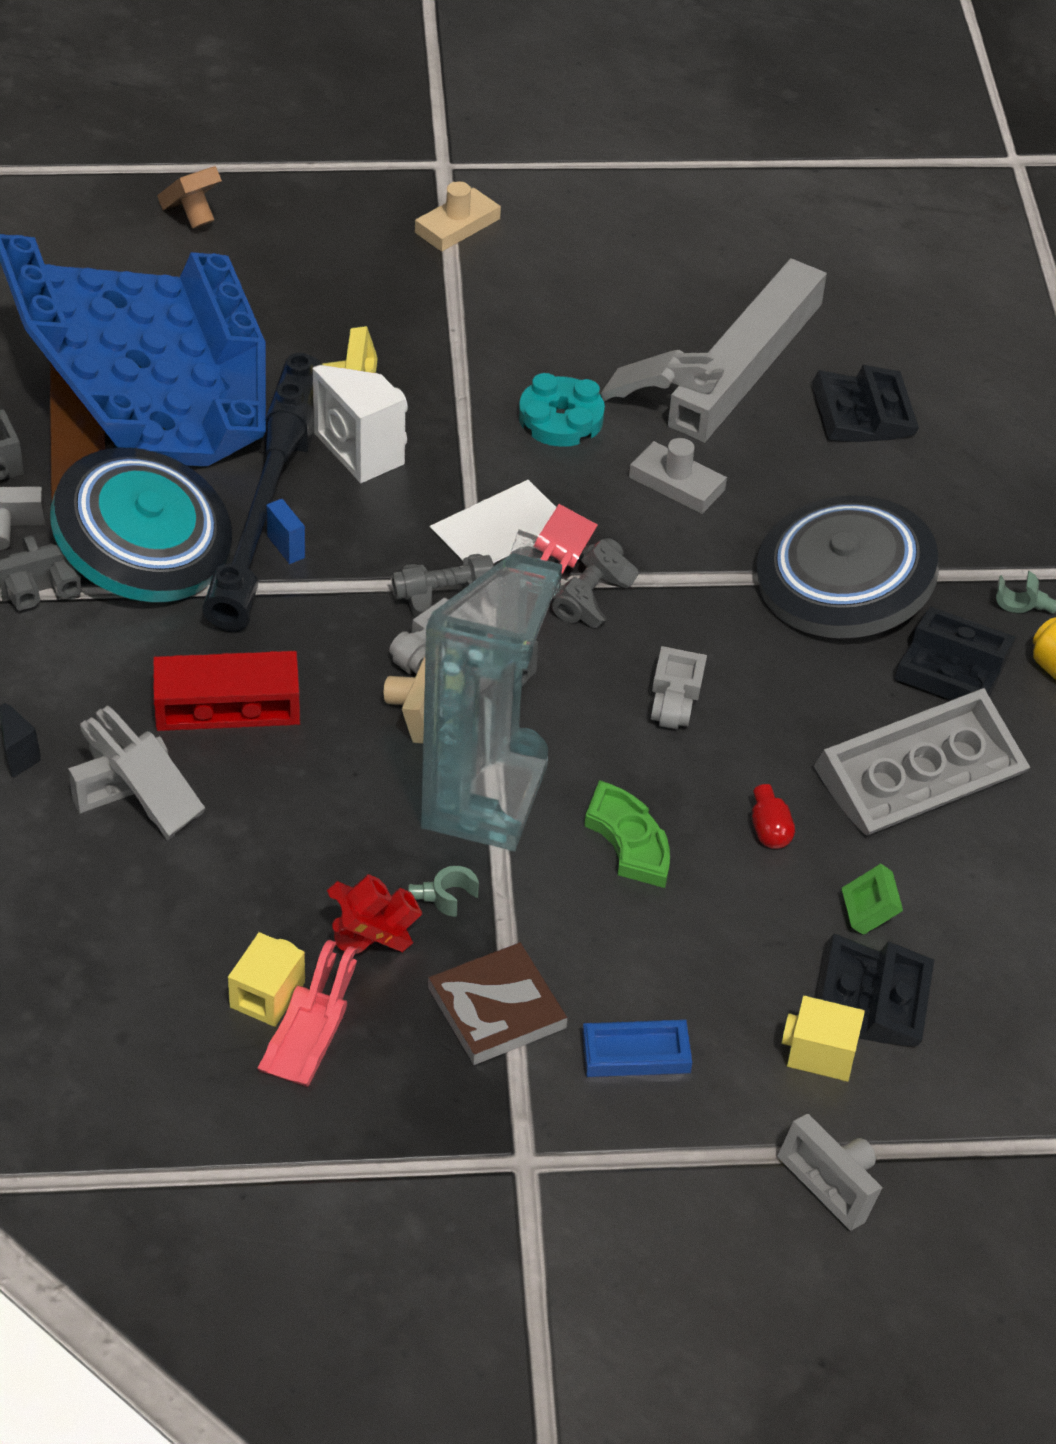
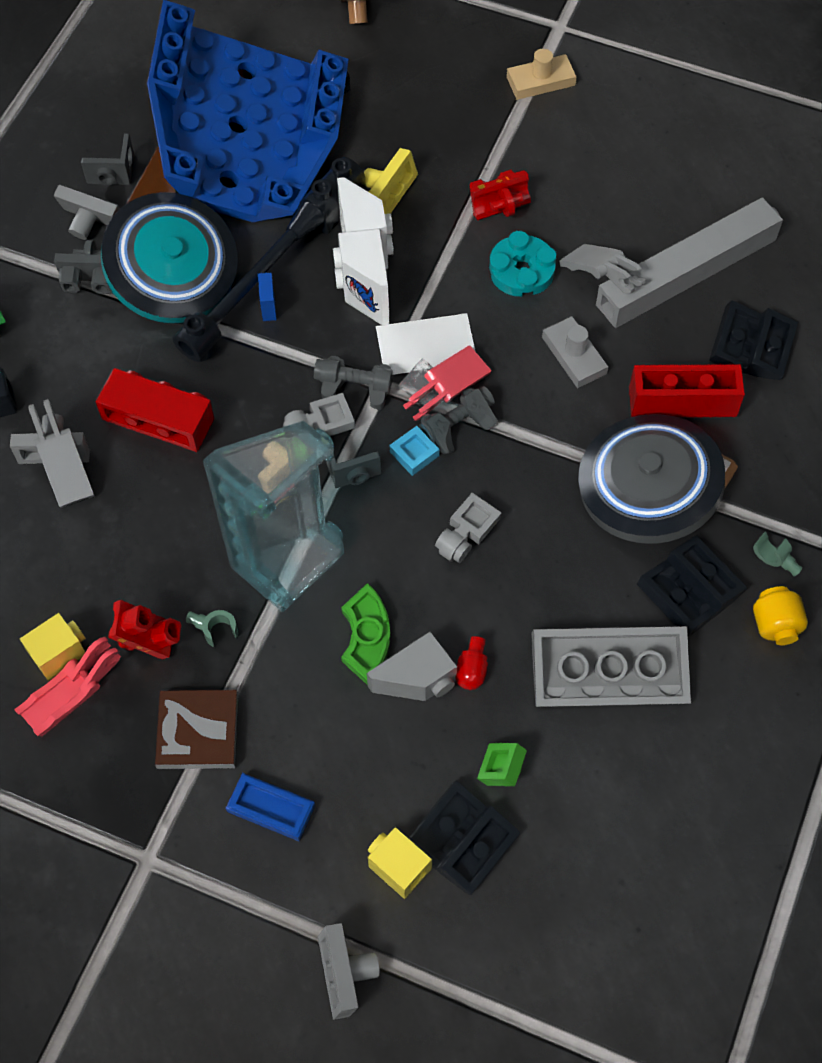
camera: 30 degrees right, 15 degrees up
none -> white slope [333,229,389,325]
none -> light grey slope [367,632,457,701]
none -> medium azure tile [389,426,440,476]
none -> red hips [470,170,531,220]
none -> red brick [629,364,745,417]

